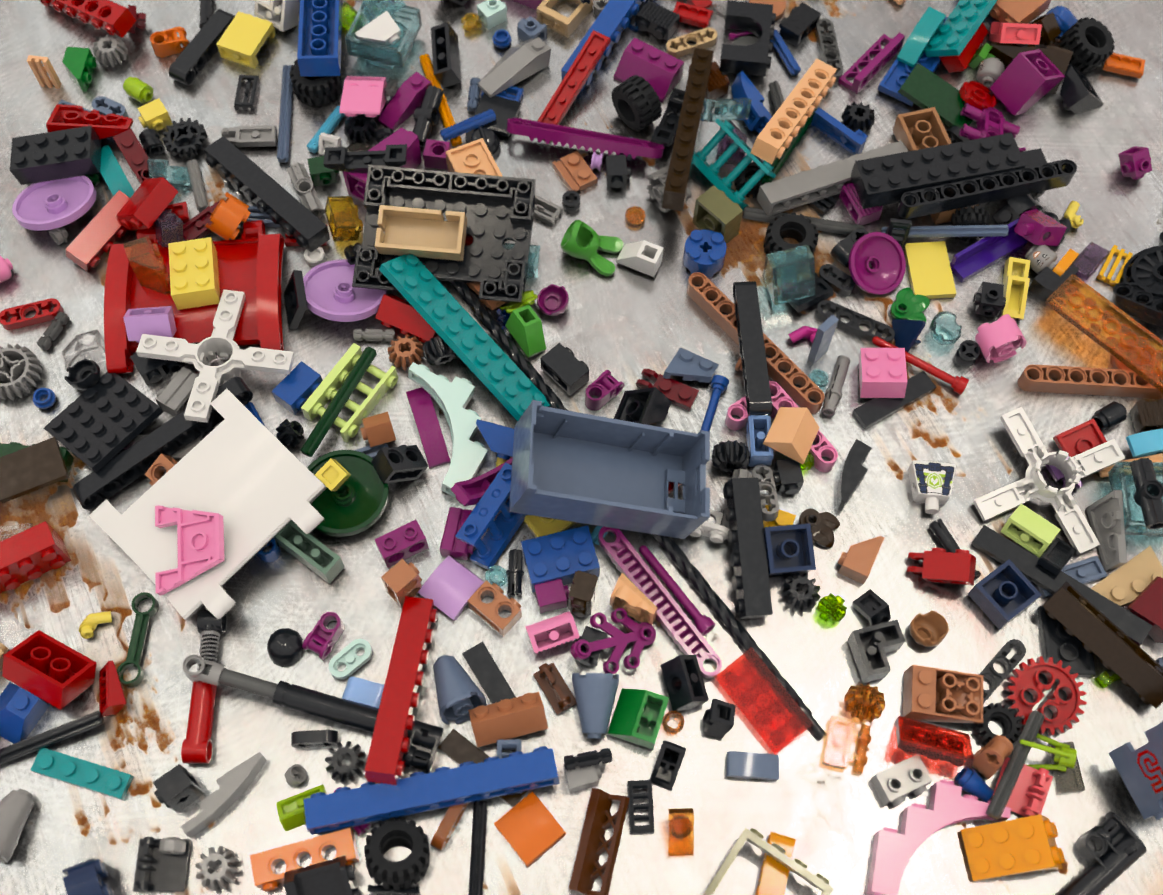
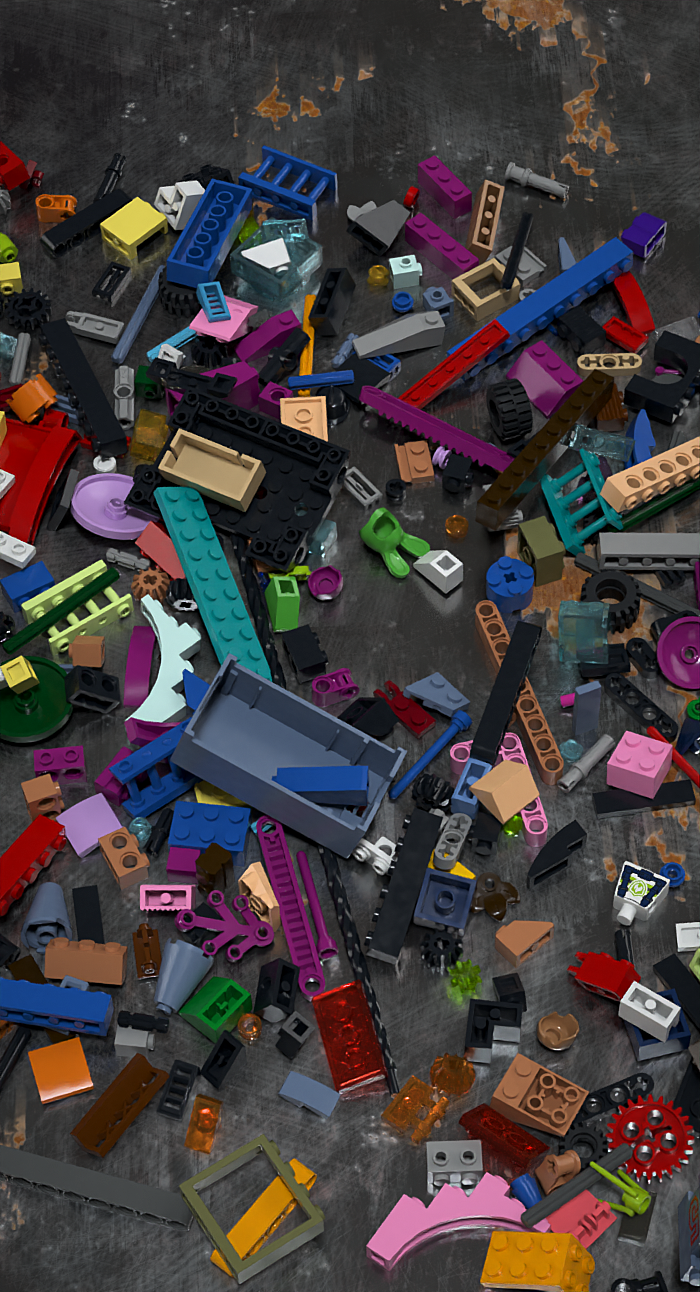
camera: 25 degrees right, 10 degrees down
none -> dark azure slope [196,281,231,322]
none -> blue slope [272,766,369,806]
none -> white brick [618,981,681,1043]
none -> blue plate [660,862,685,887]

